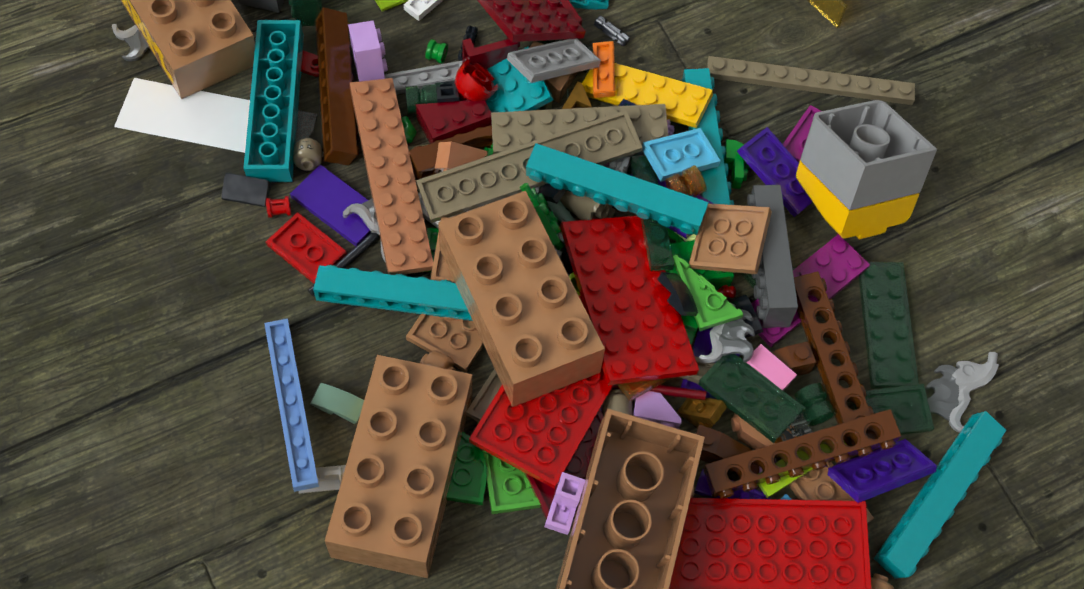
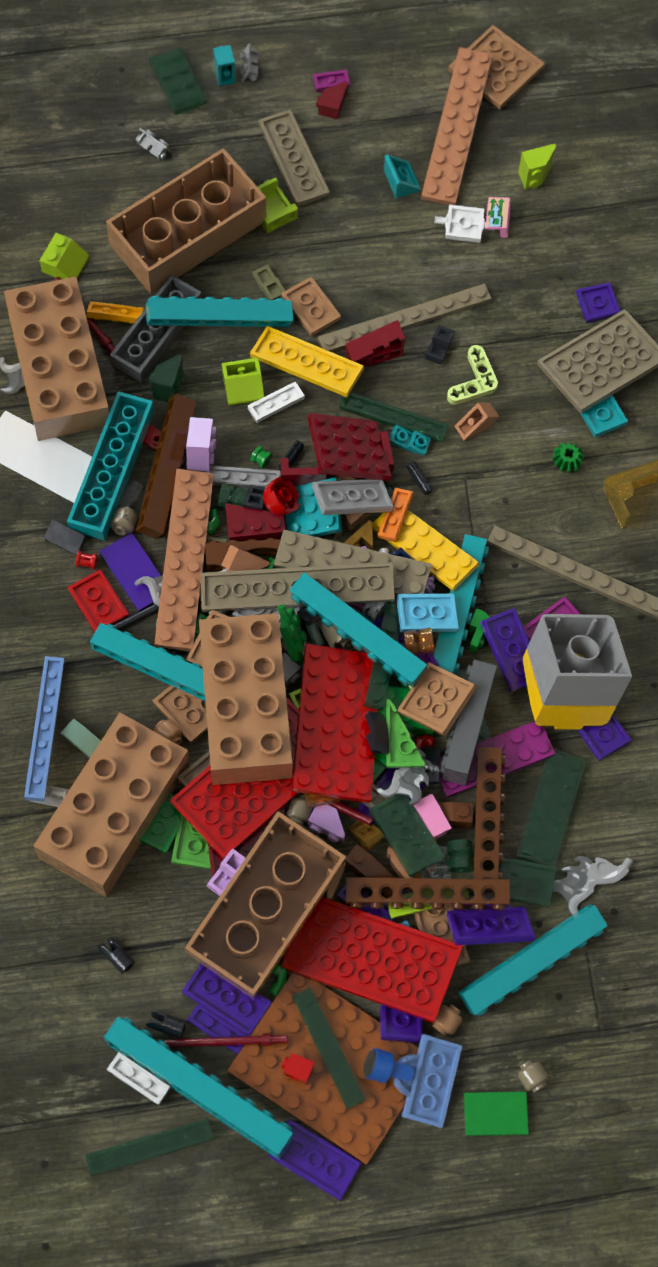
camera: 20 degrees right, 5 degrees up
none -> dark purple tile [577,714,632,761]

